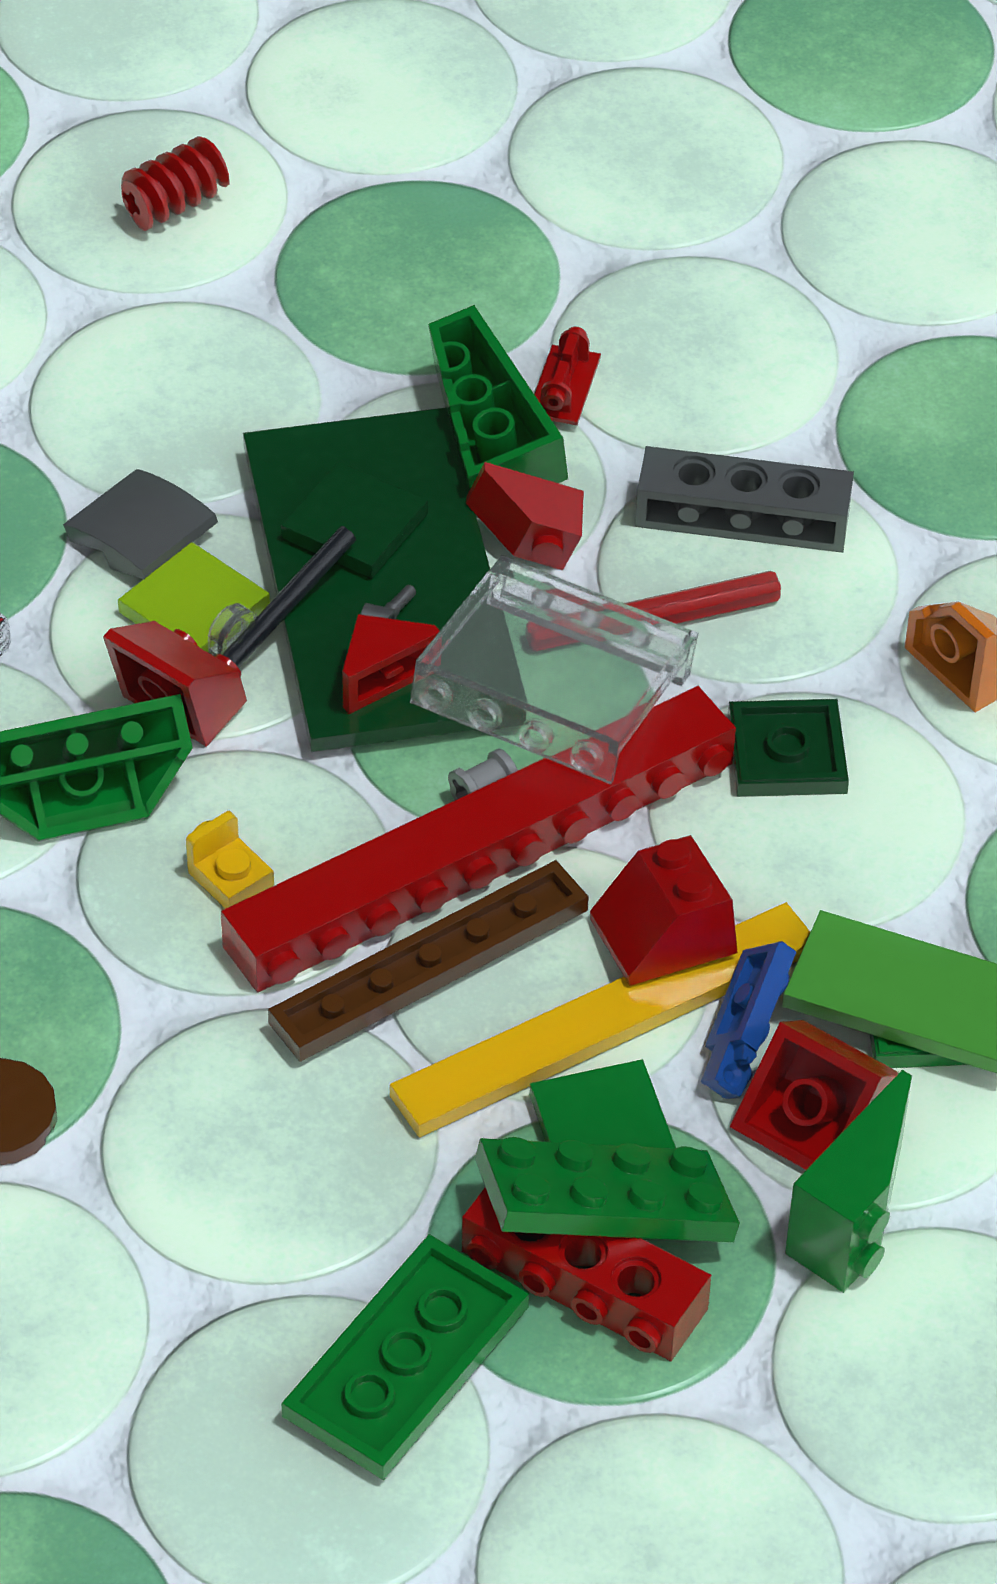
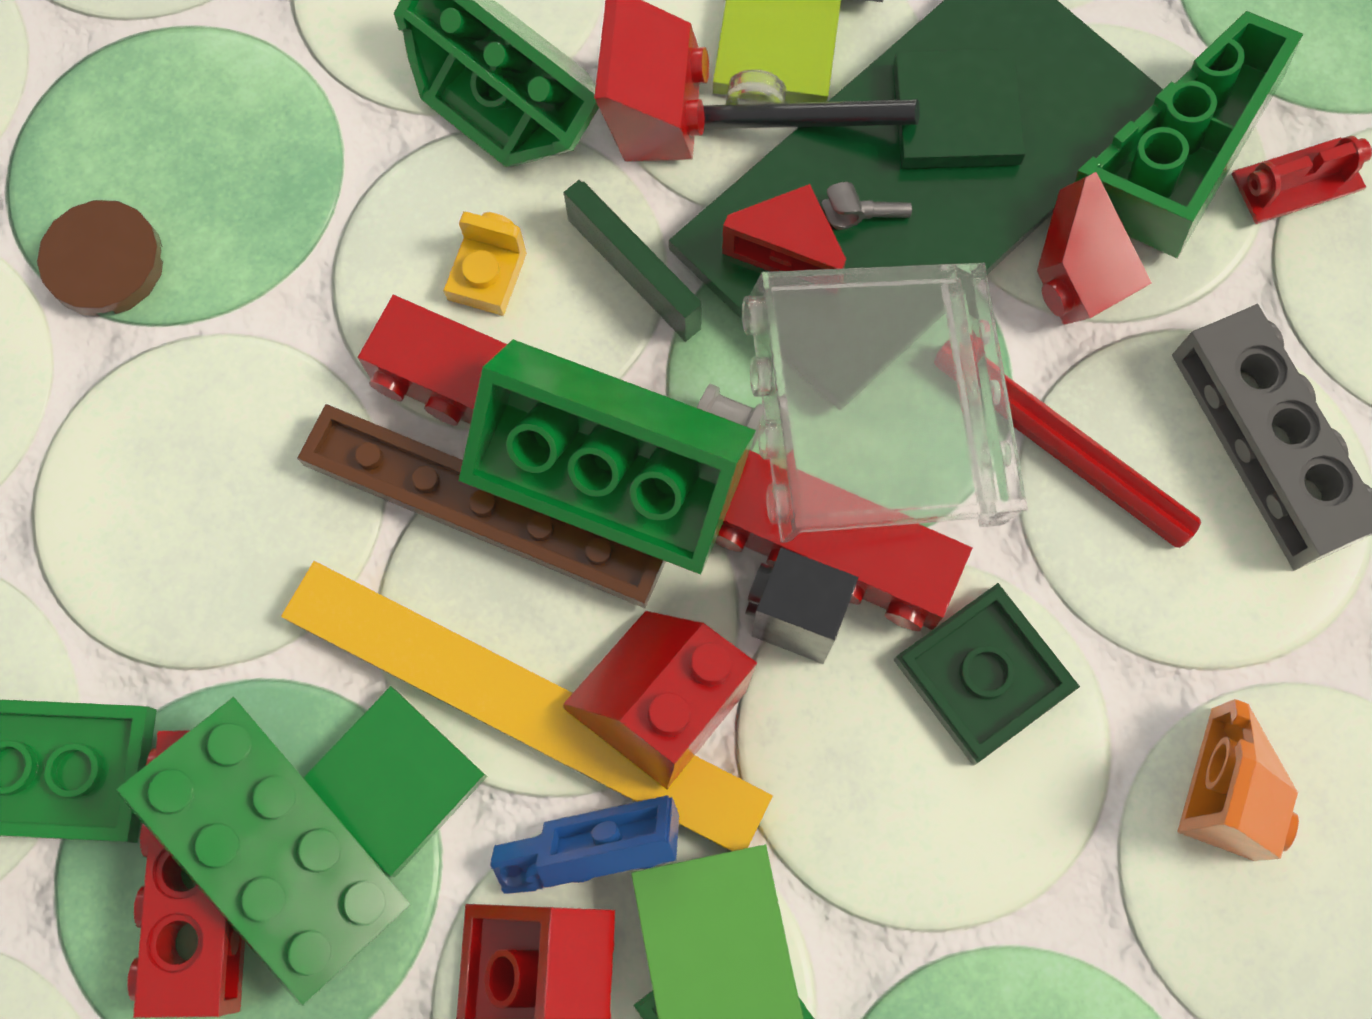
camera: 60 degrees right, 25 degrees up
none -> green slope [459,339,756,575]
none -> dark green tile [563,180,702,342]
none -> black brick [745,548,859,664]

